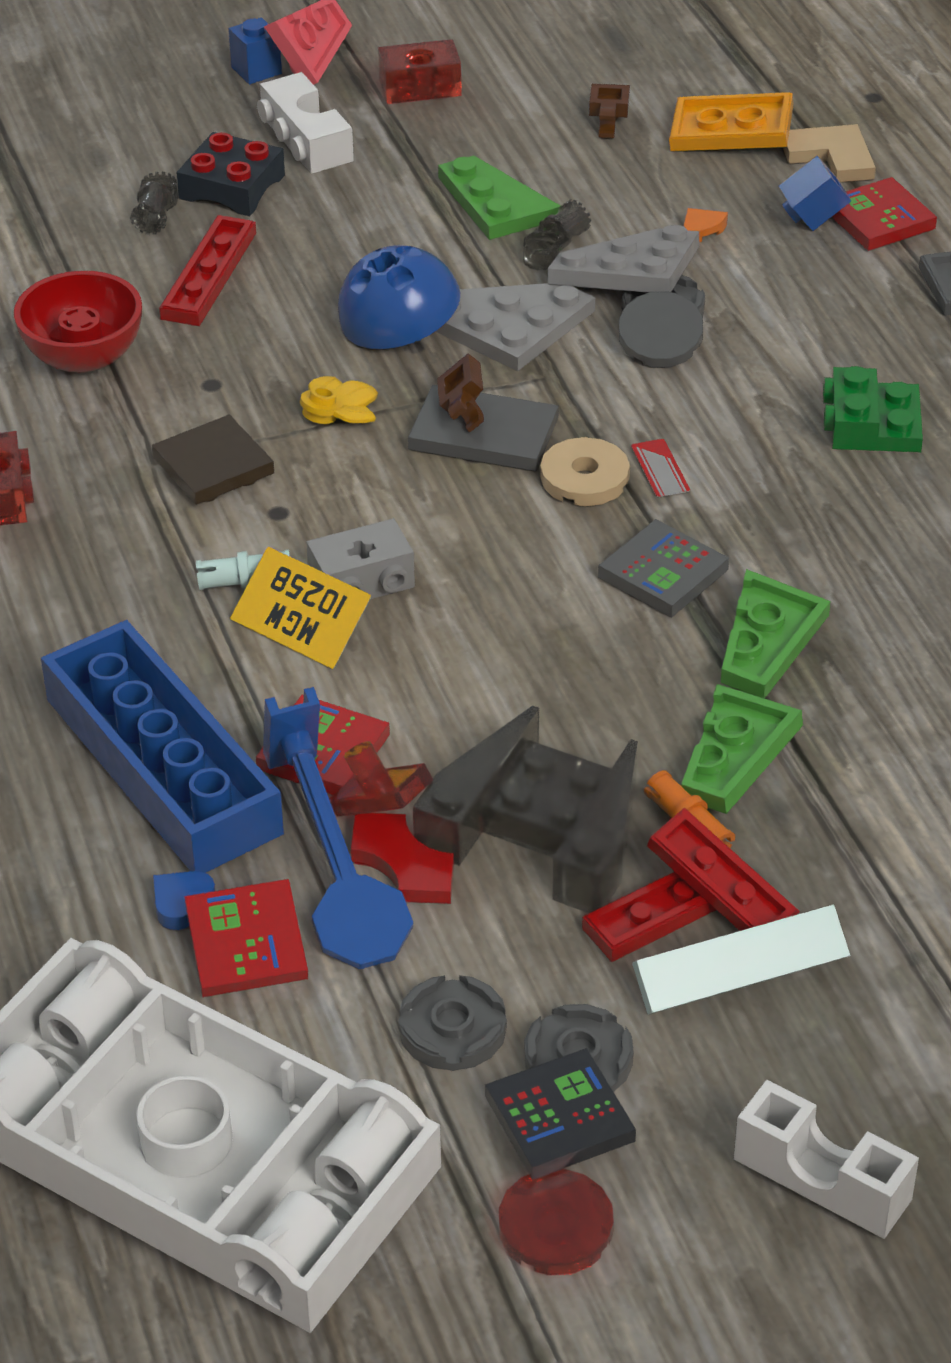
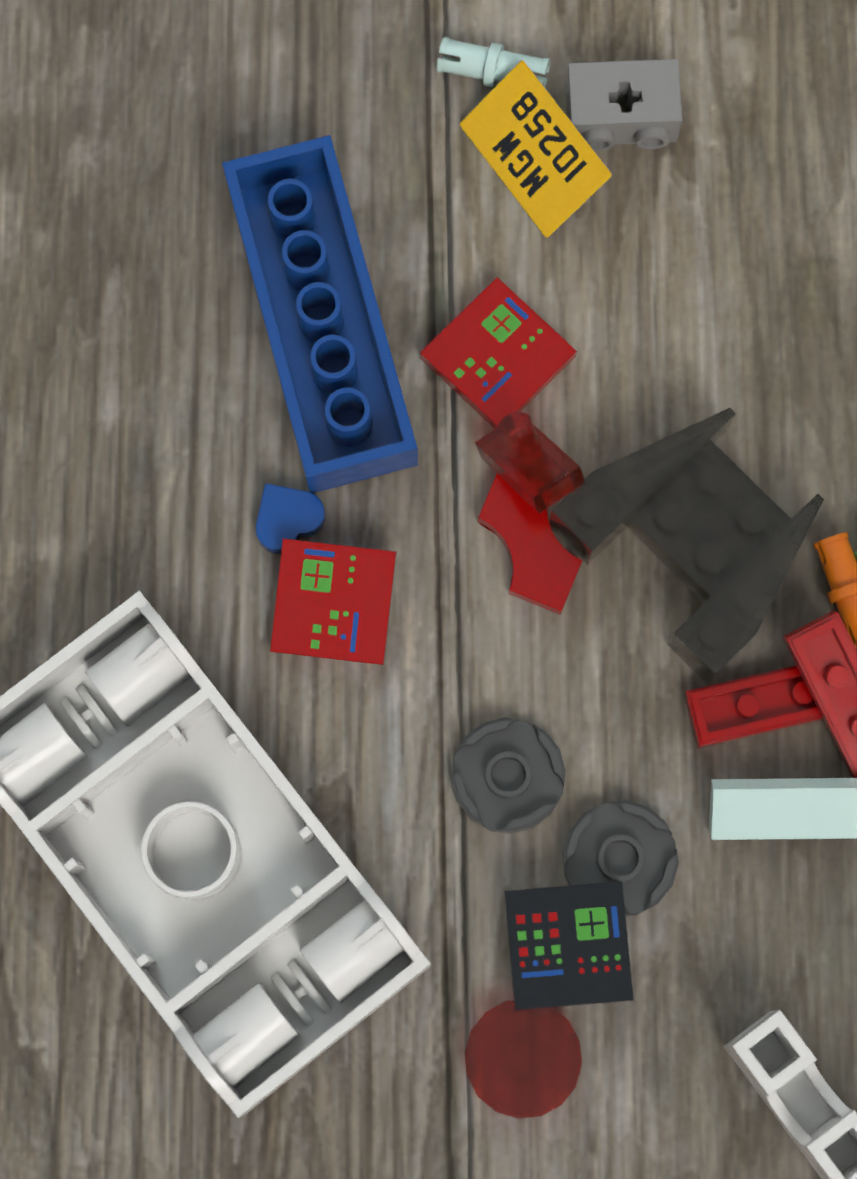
camera: 20 degrees right, 35 degrees up
blue piece [263,687,414,970] -> none

